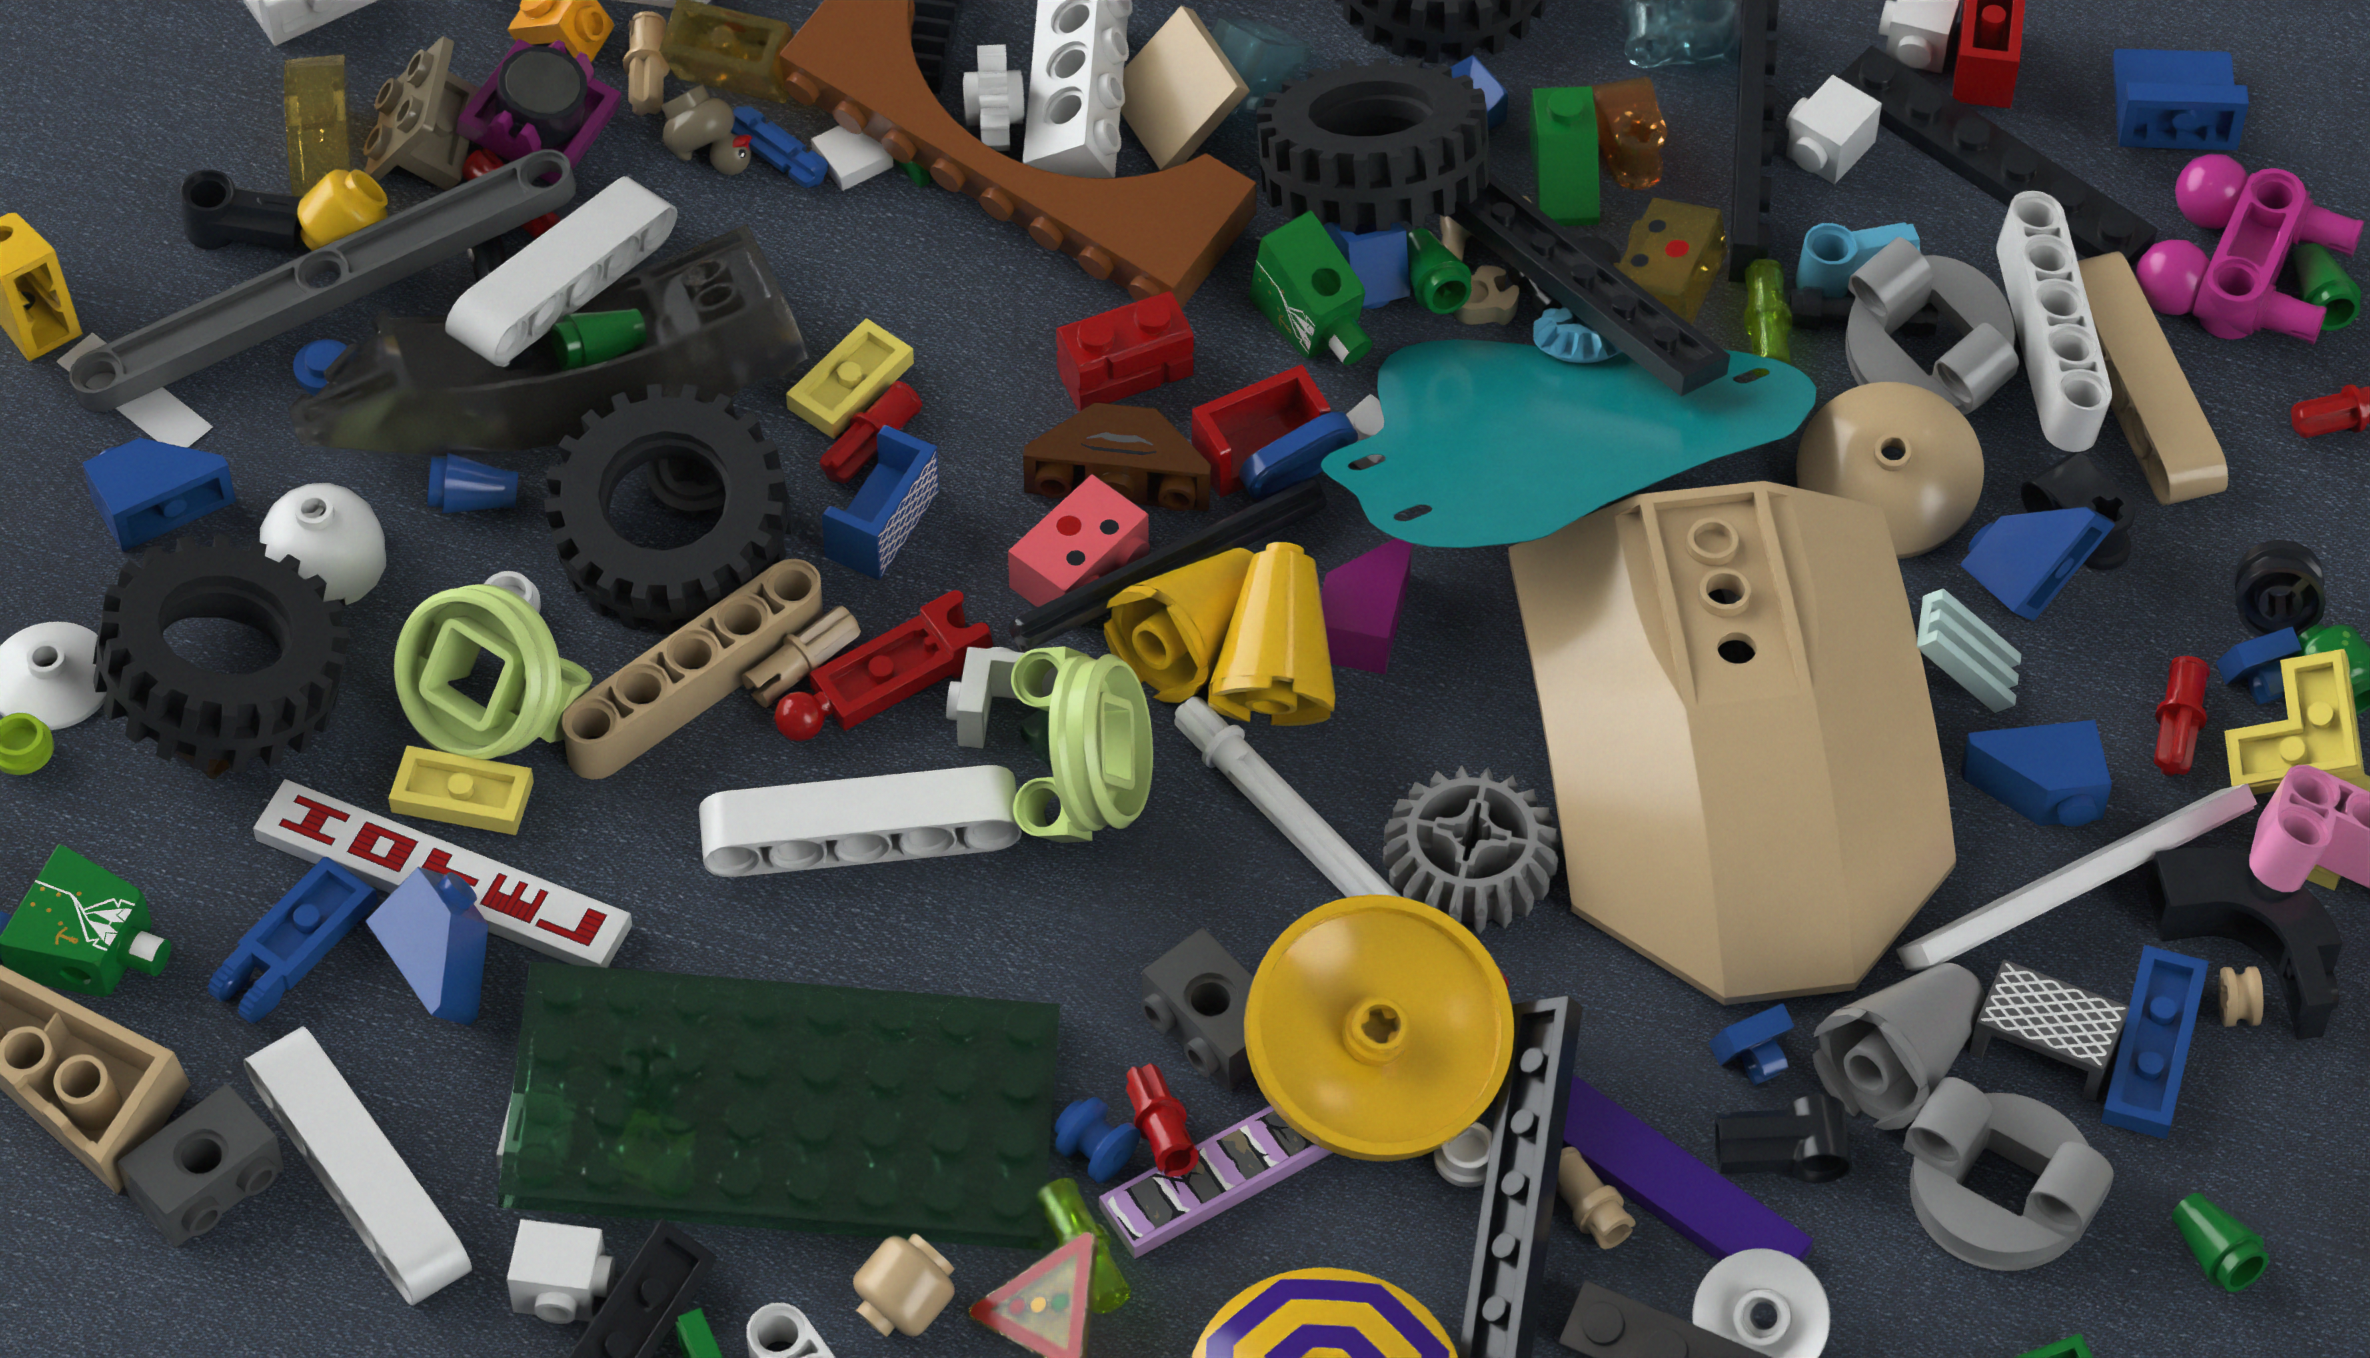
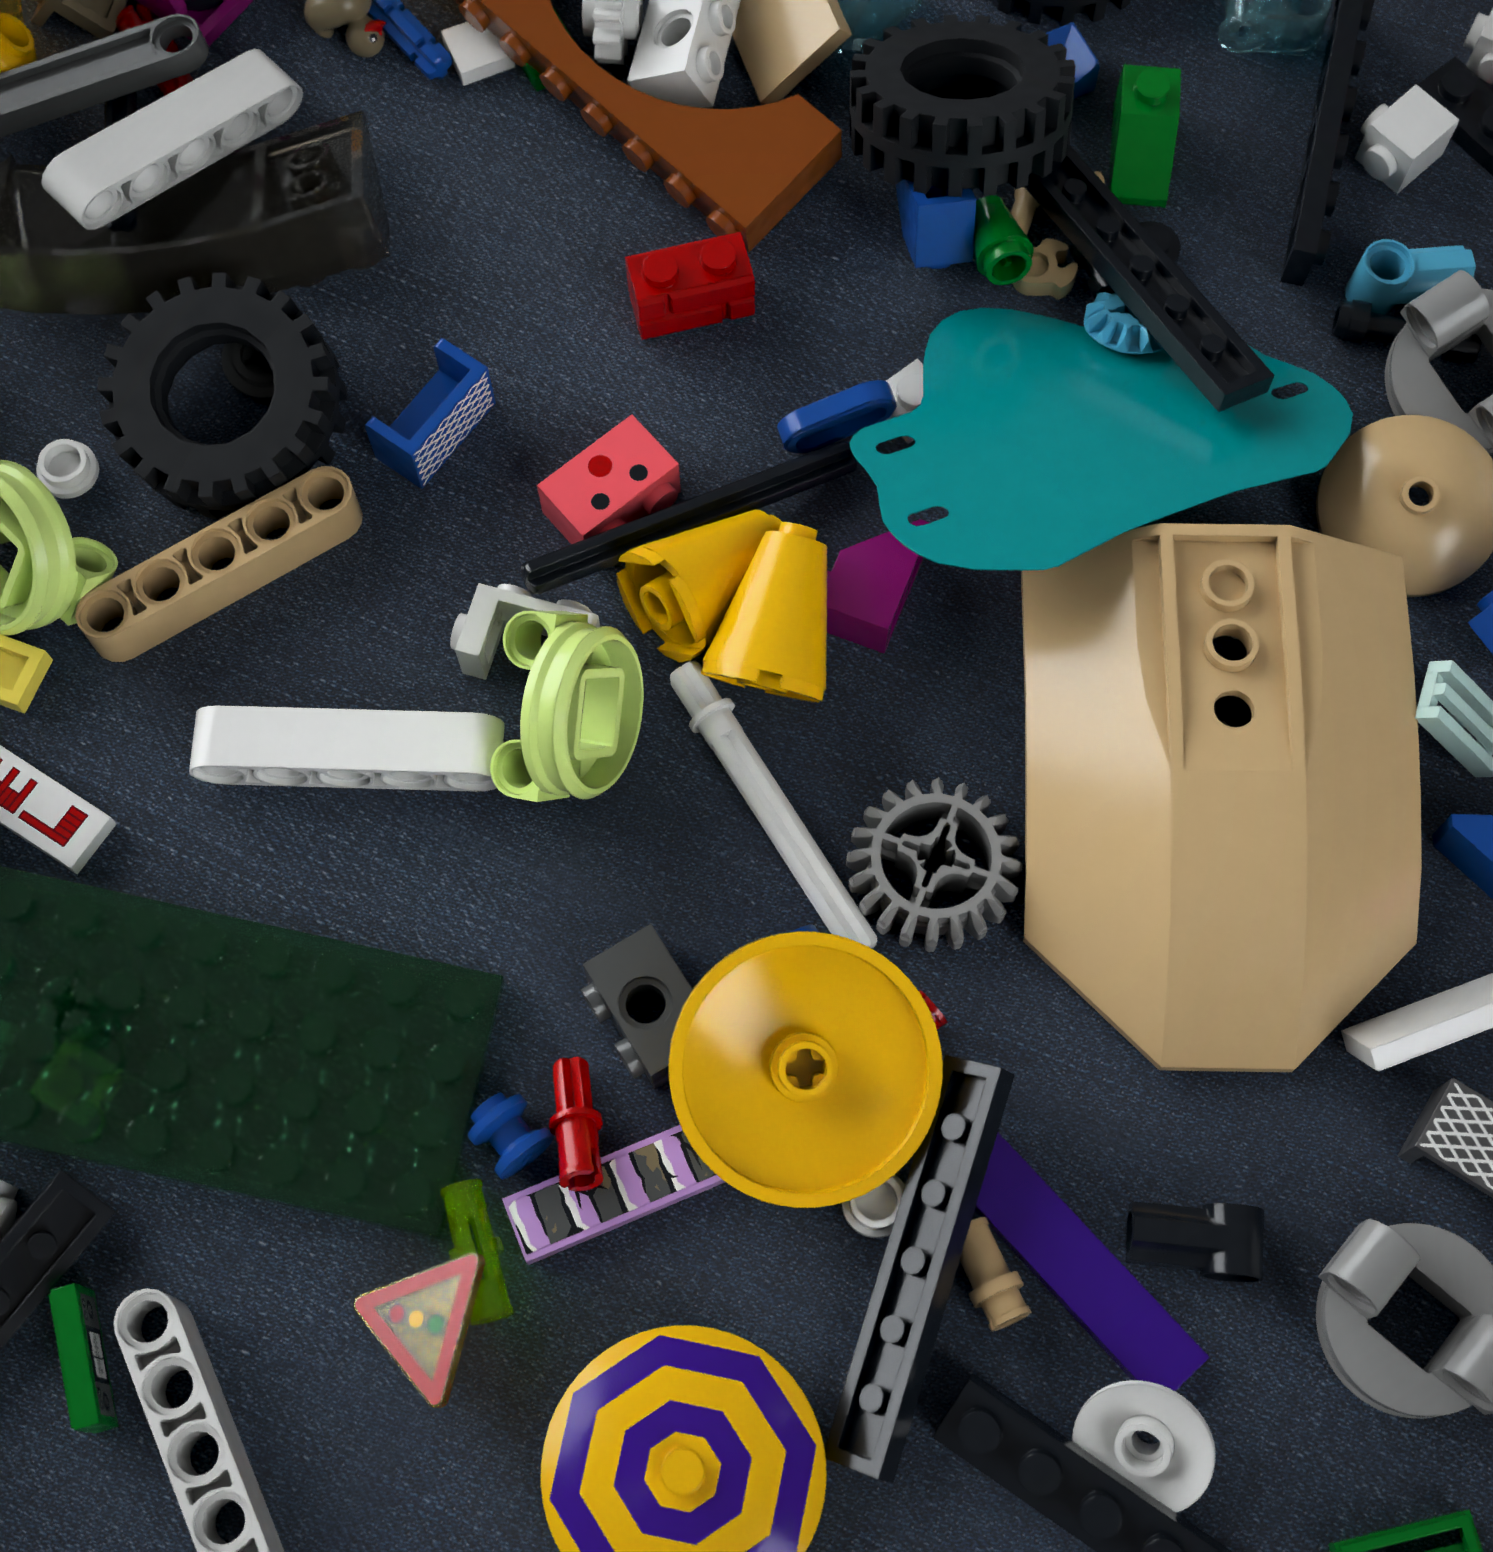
camera: 10 degrees right, 15 degrees up
blue cone [427,452,518,514] -> none
green cone [550,308,647,374] -> none
tan axle [742,606,861,708] -> none
red plate [774,590,993,742] -> none
light yellow plate [786,318,914,439] -> none
red axle [819,381,923,484] -> none
tan head [853,1233,955,1338] -> none
reddish brown slope [1023,402,1211,512] -> none
red panel [1192,364,1331,498] -> none
green torso [1248,210,1373,365] -> none
clear orange piece [1591,76,1667,190] -> none
clear yellow brick [1613,197,1728,325] -> none
blue tile [1708,1003,1795,1086] -> none
clear neon green pin [1743,259,1792,378] -> none
light grey cone [1812,963,1986,1130] -> none

